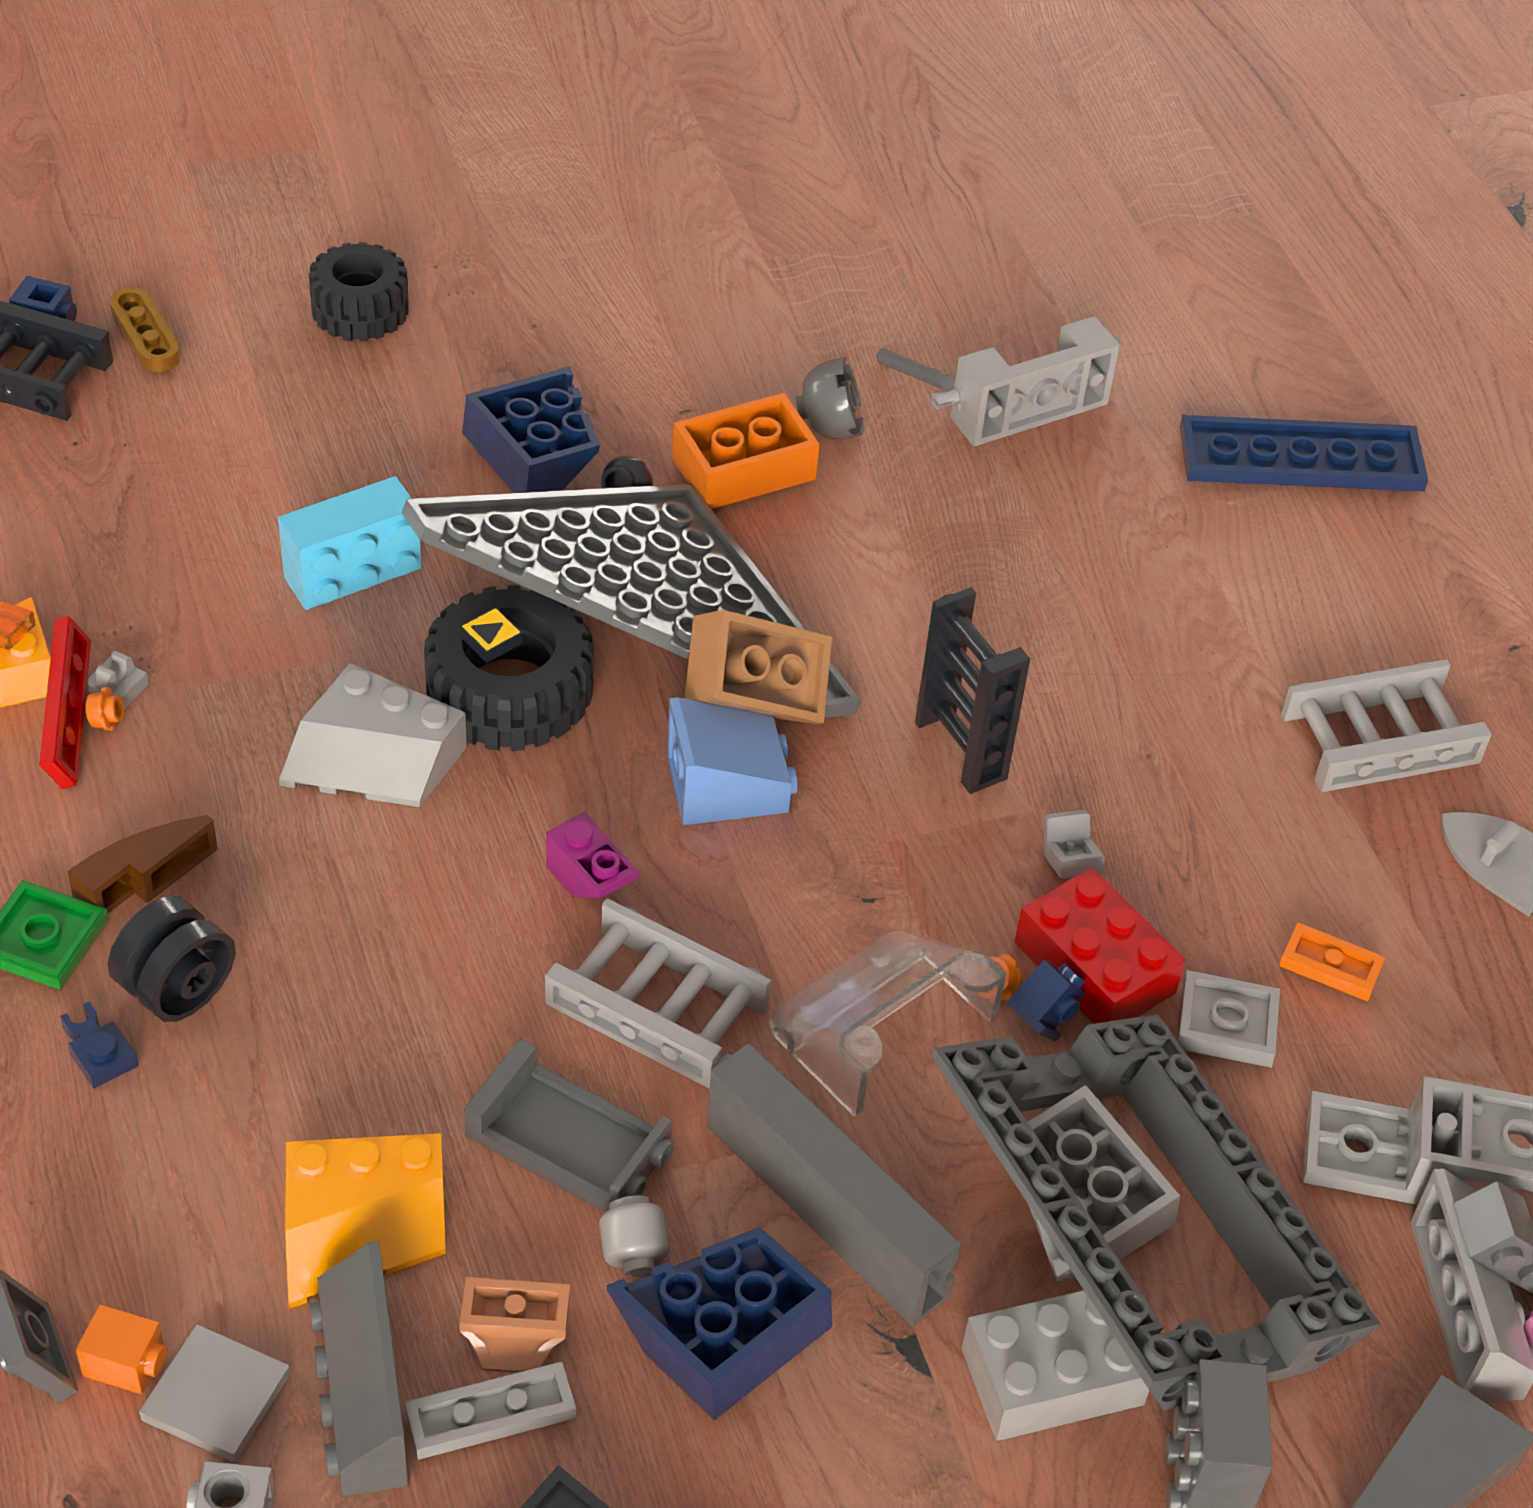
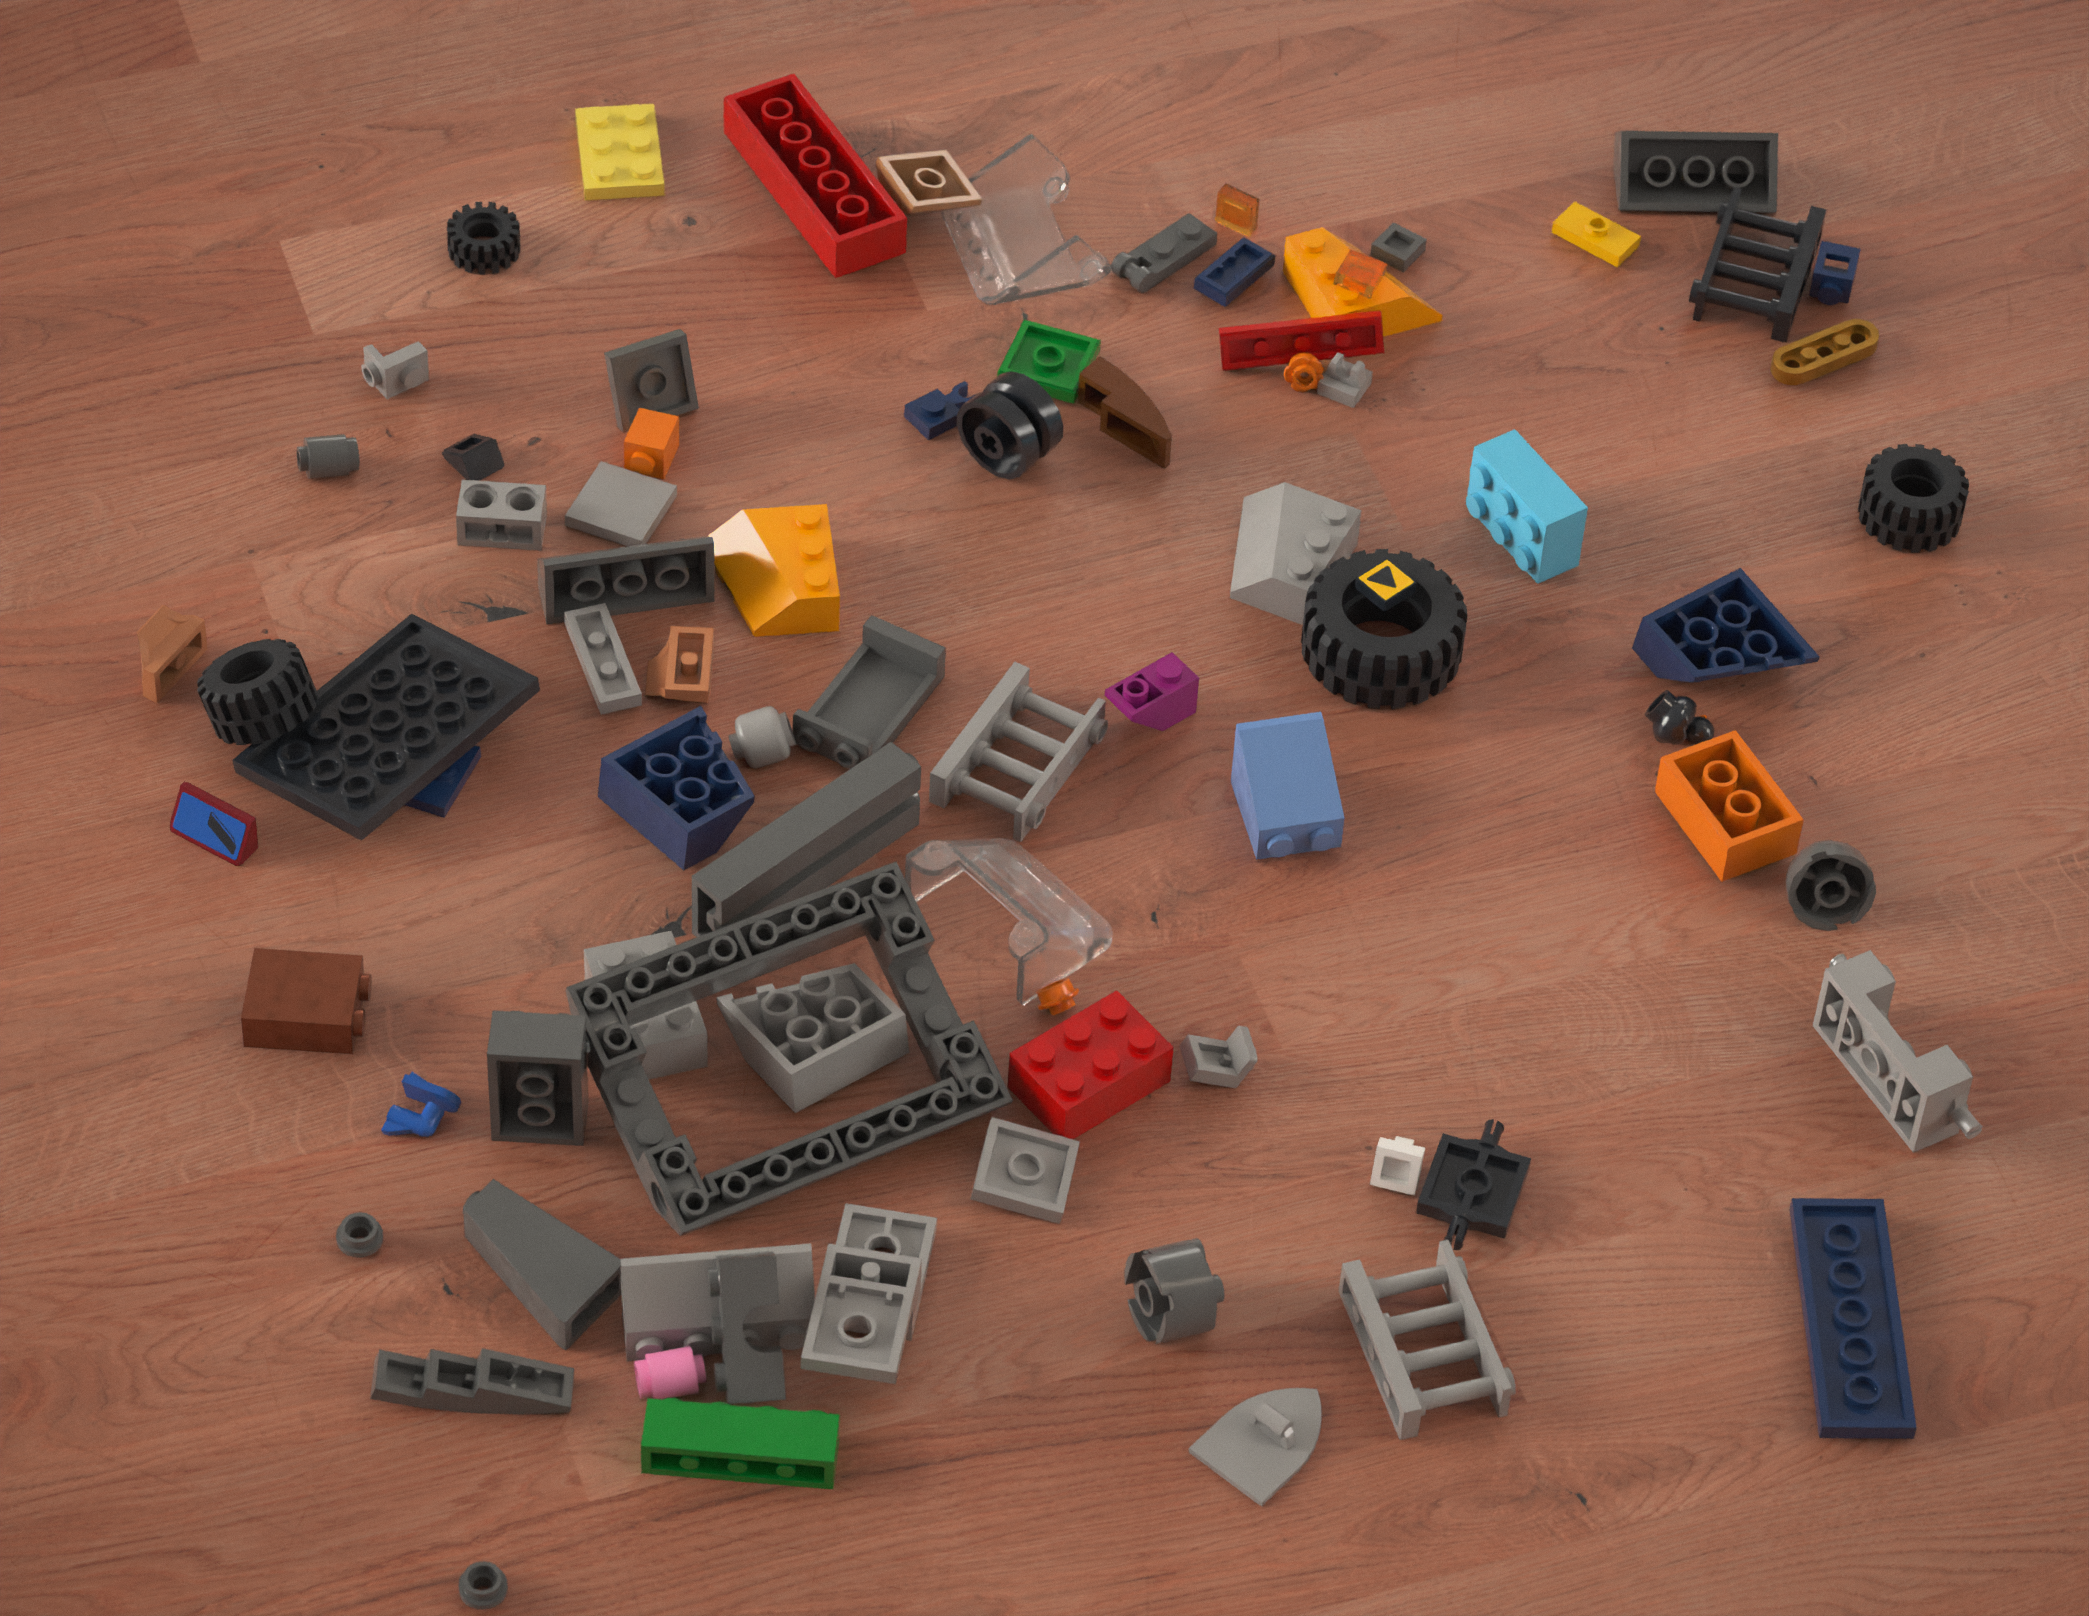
camera: 90 degrees right, 0 degrees up
dark grey plate [402,484,862,718] -> none
medium nougat slope [685,610,832,724] -> none
dark grey bar [876,348,954,391] -> none
black fence [915,587,1030,794] -> none
dark blue brick [1007,960,1086,1042] -> none
orange plate [1279,922,1386,1002] -> none
none -> dark grey brick [1124,1238,1225,1344]
none -> white tile [1370,1136,1425,1196]
none -> black plate [1416,1119,1531,1250]

